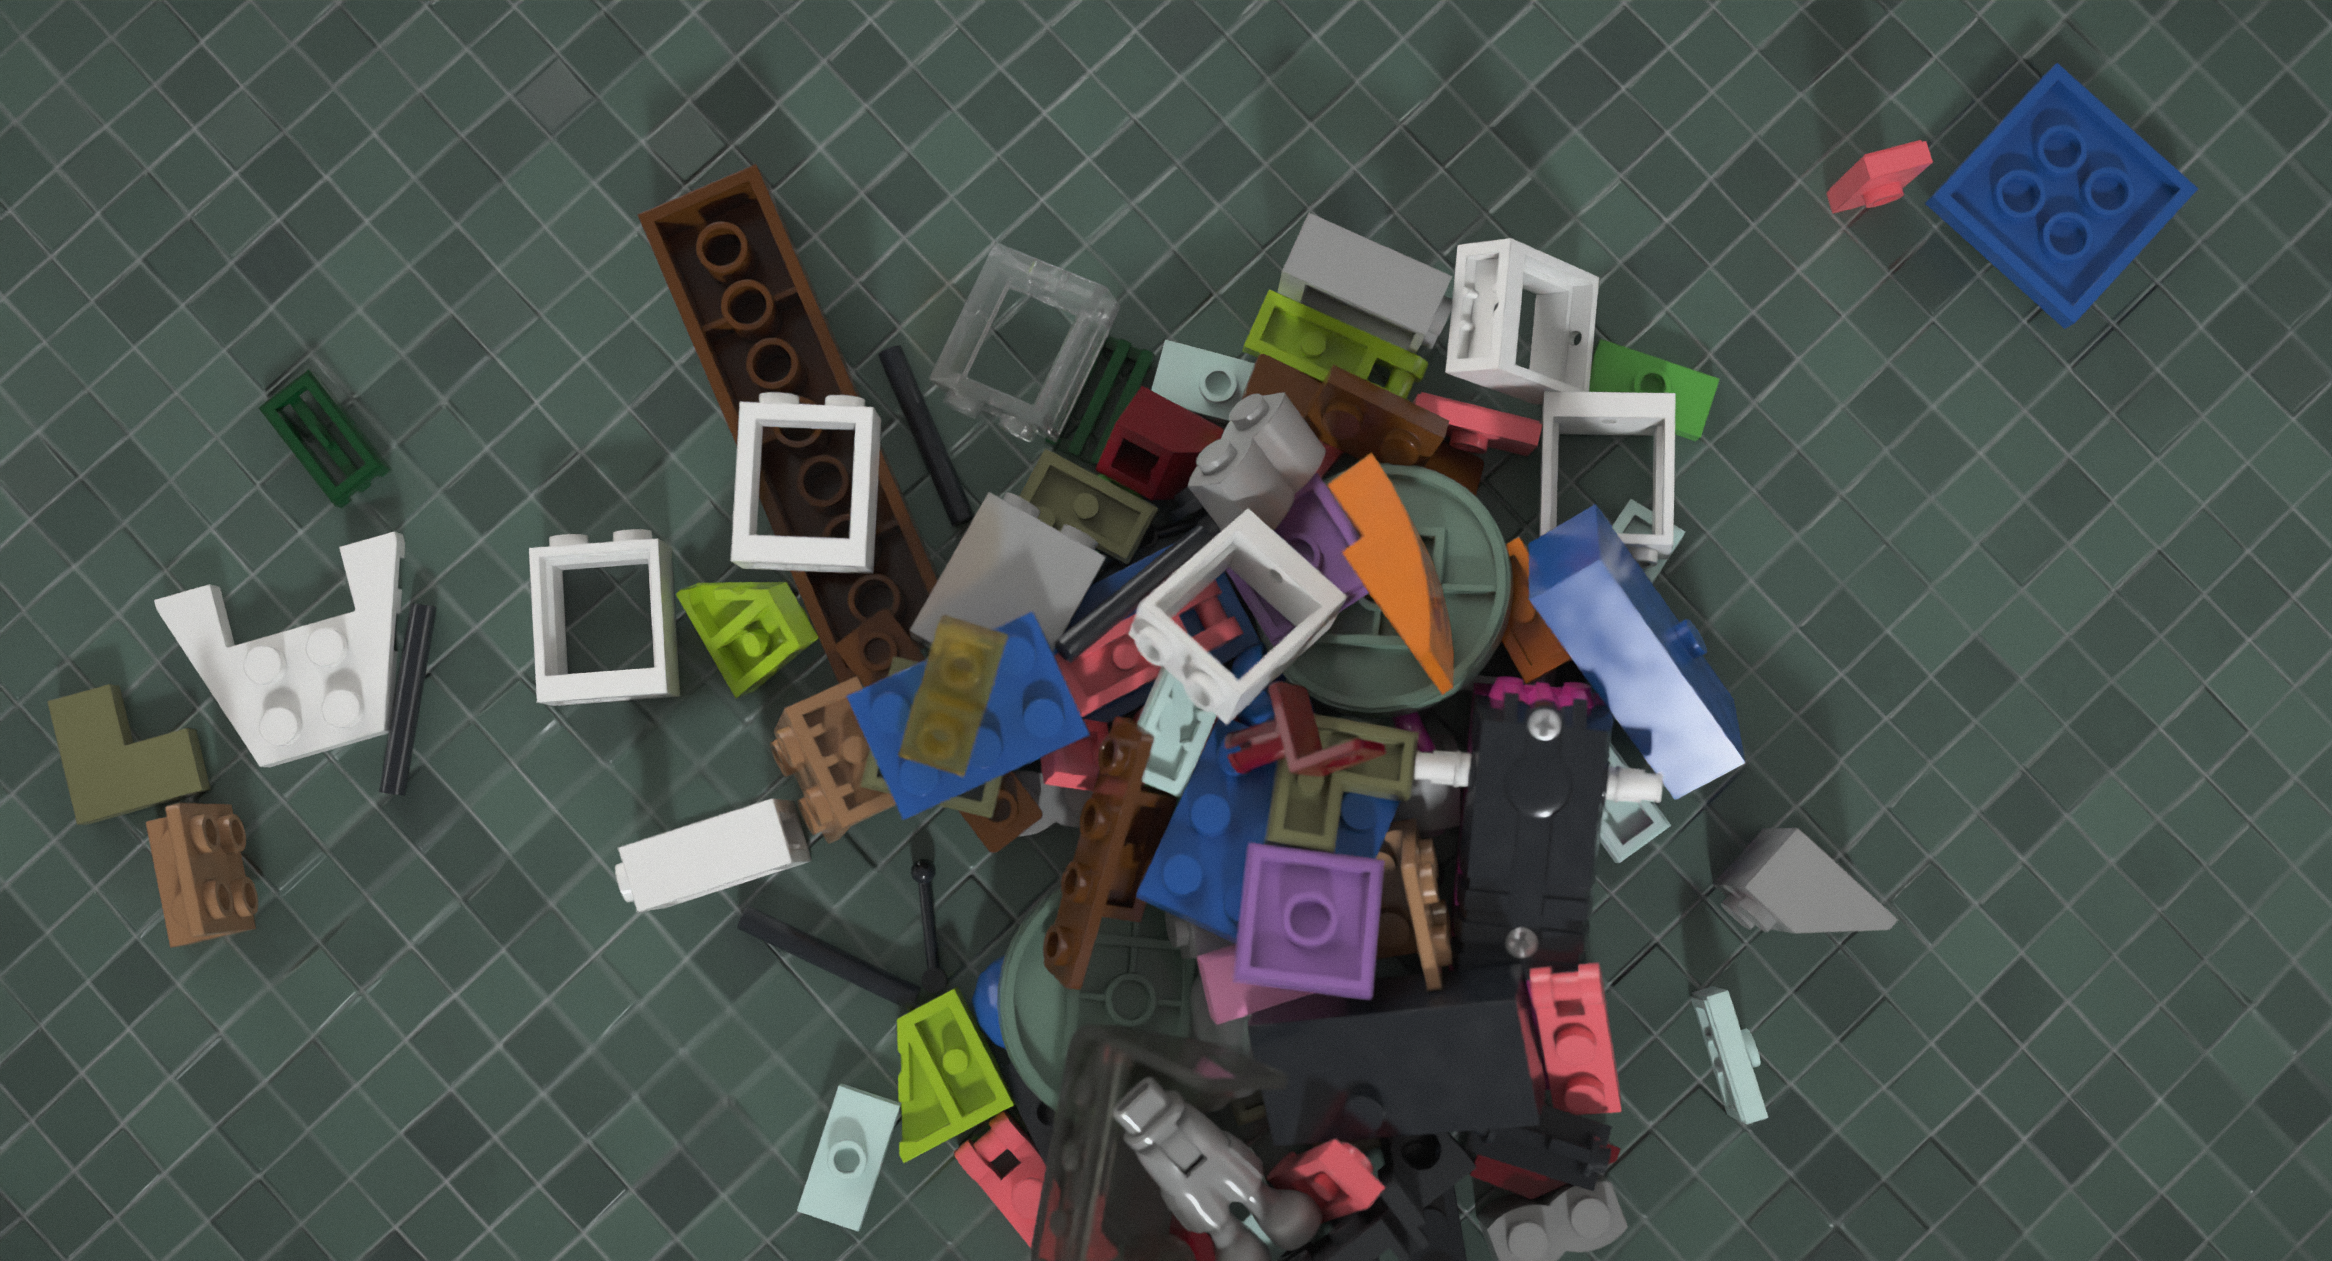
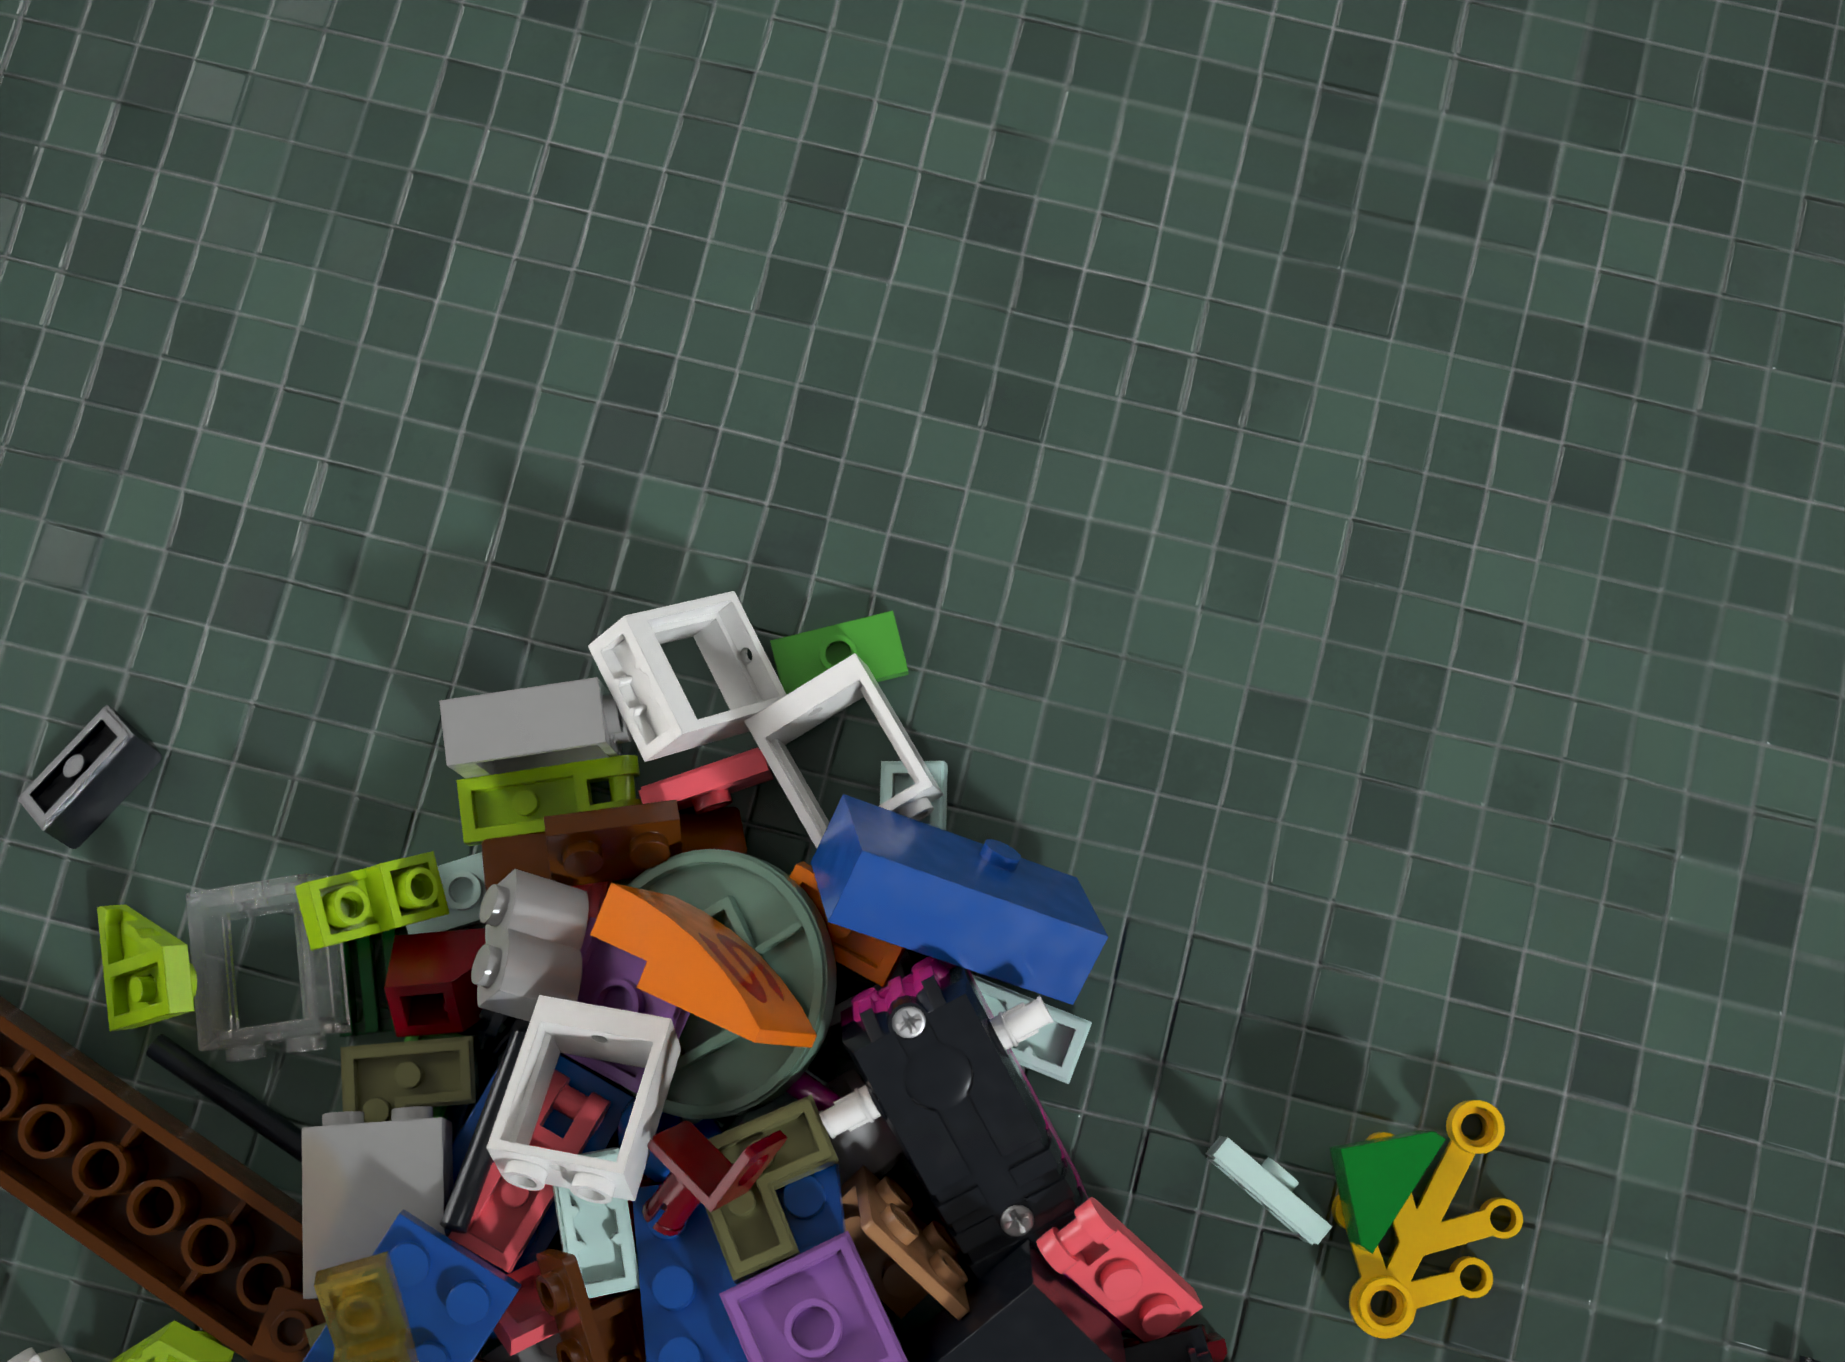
camera: 30 degrees left, 5 degrees down
white window [731,392,881,574] -> none
light grey slope [1713,828,1898,933] -> none
coral plate [1826,140,1933,214] -> none
blue plate [1925,63,2198,329] -> none
none -> black slope [18,705,162,849]
none -> lime wing [97,904,197,1031]
none -> lime slope [295,851,450,951]
none -> green slope [1329,1130,1446,1254]
none -> yellow plant [1332,1100,1523,1339]

